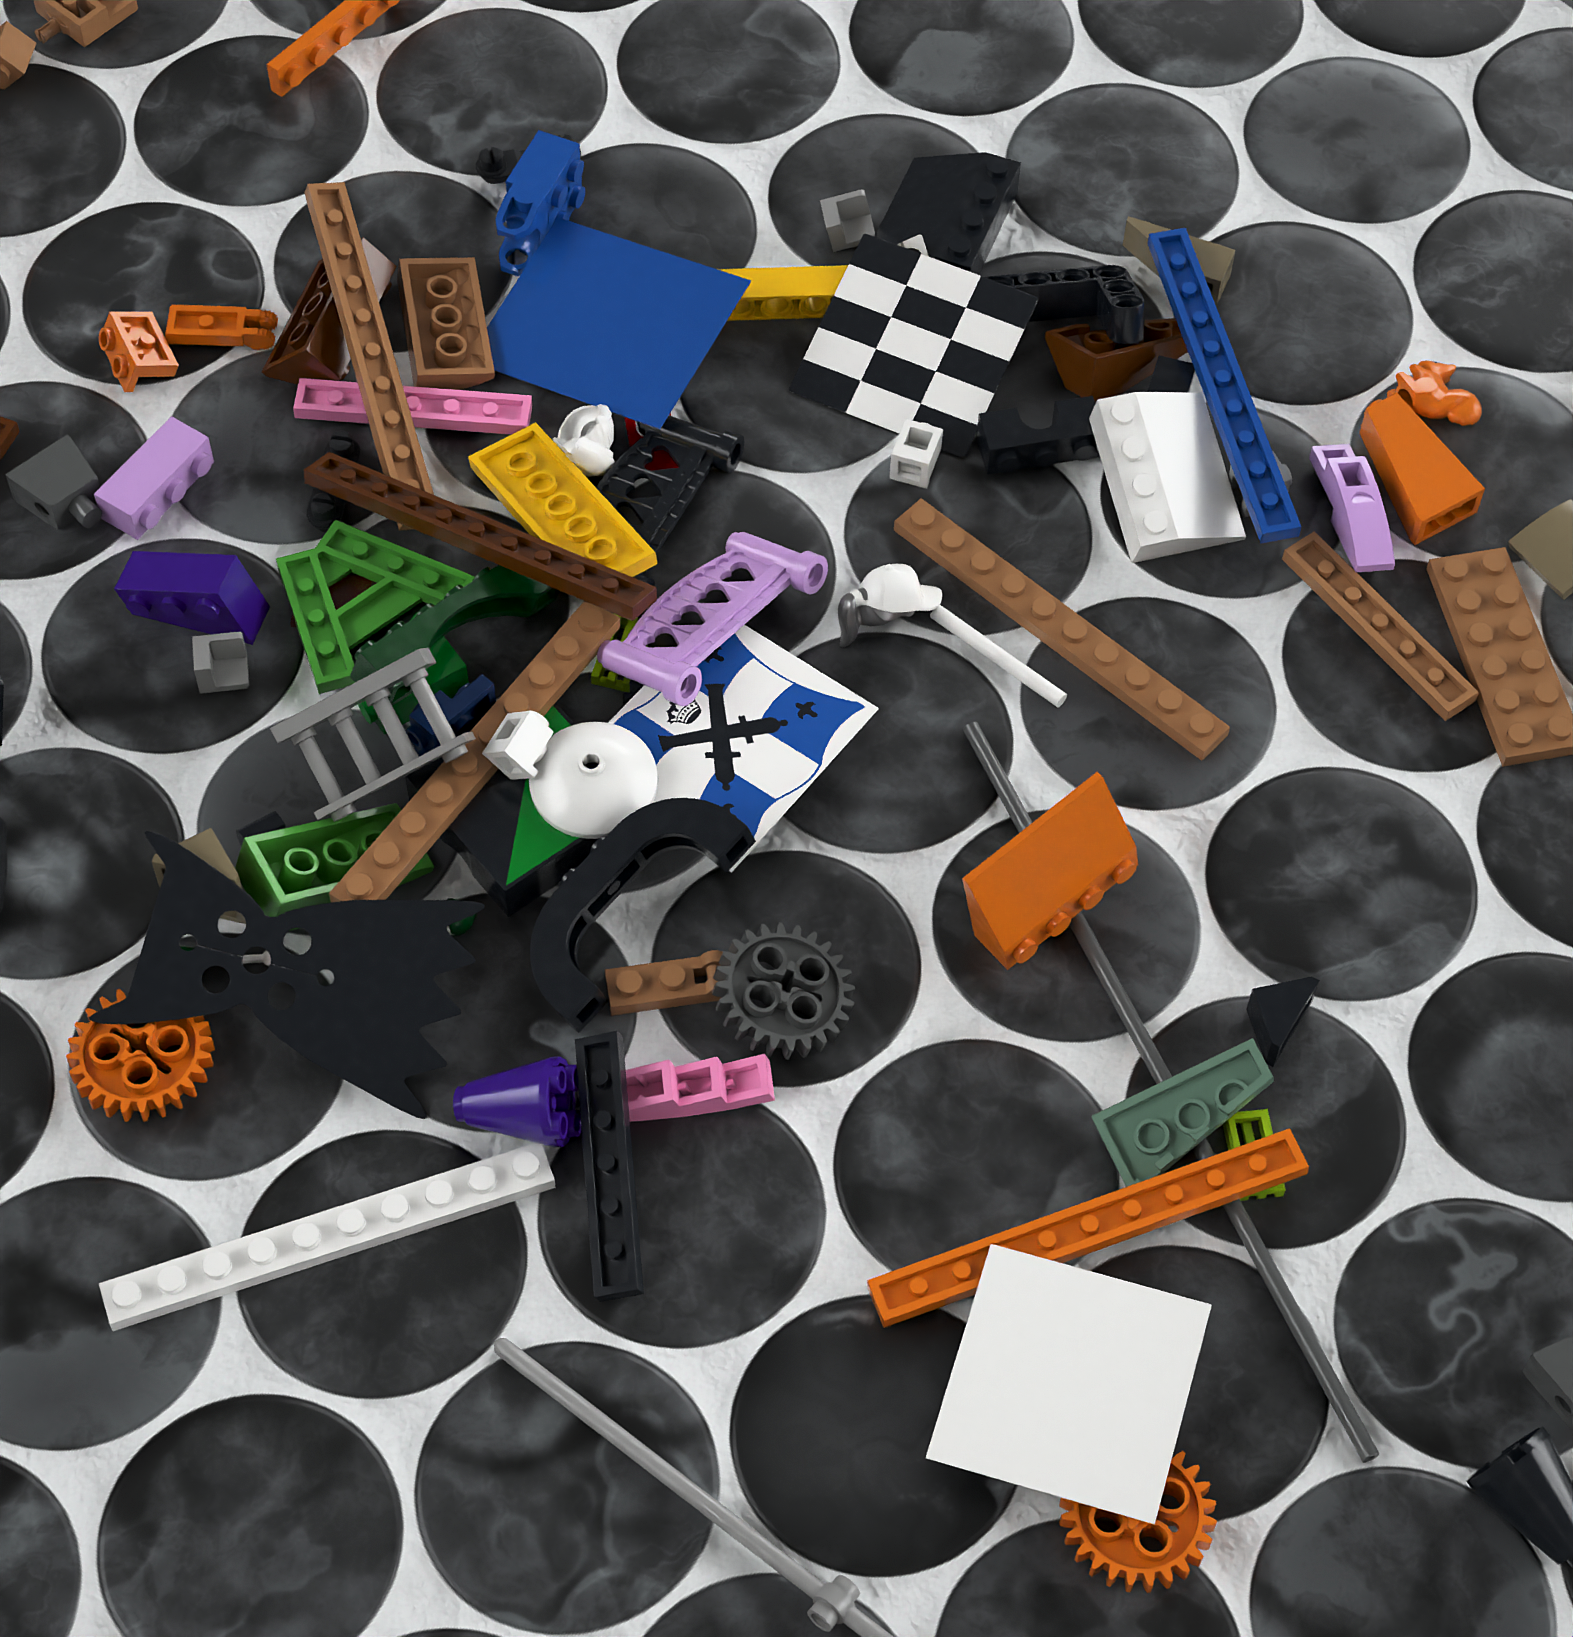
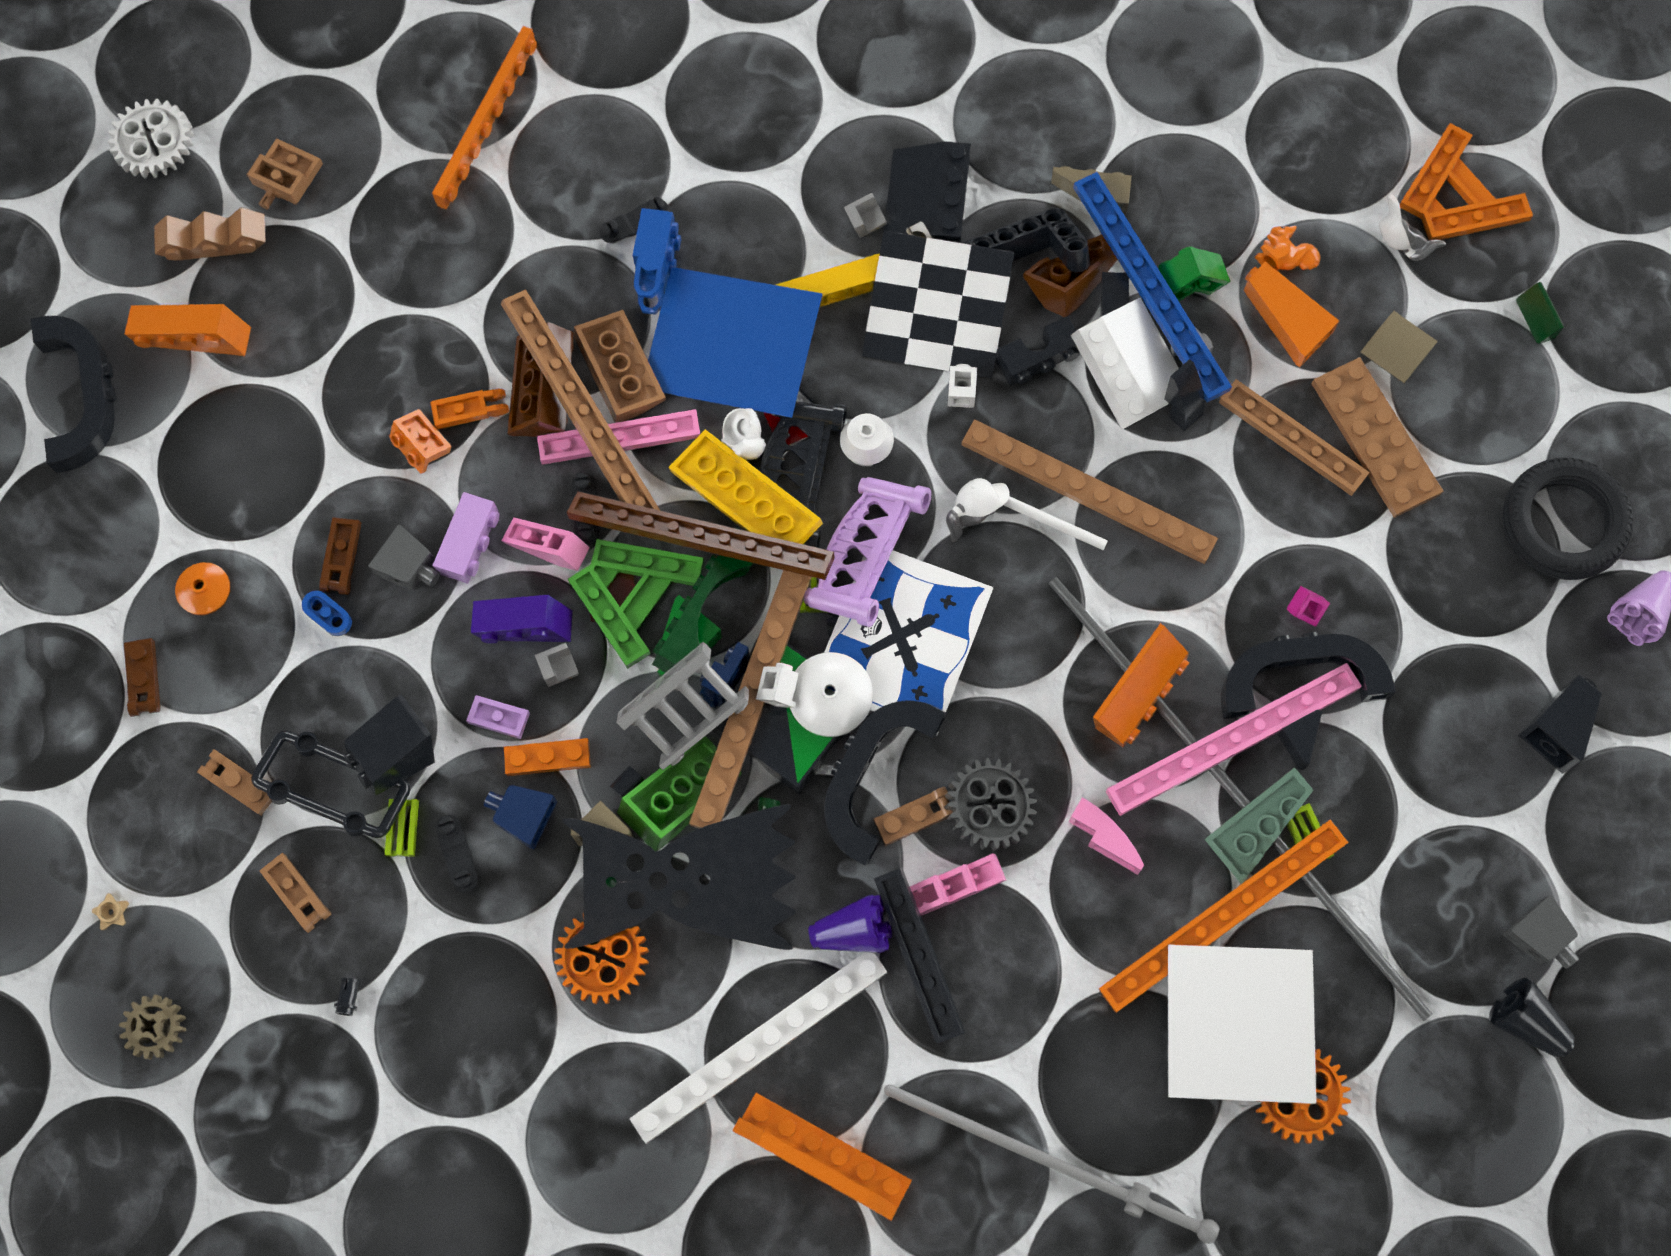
camera: 10 degrees left, 15 degrees up
lavender slope [1309,444,1395,572] -> none
none -> lavender plate [466,695,530,739]
none -> dark blue torso [484,785,558,850]
none -> bright pink slope [502,518,590,571]
none -> orange plate [504,738,591,776]
none -> orange plate [732,1093,912,1221]
none -> white cone [840,414,894,466]
none -> bright pink slope [1069,797,1144,875]
none -> bright pink plate [1105,663,1362,816]
none -> green brick [1158,247,1231,302]
none -> black slope [1164,359,1204,431]
none -> black arch [1221,632,1396,719]
none -> dark pink slope [1287,586,1330,627]

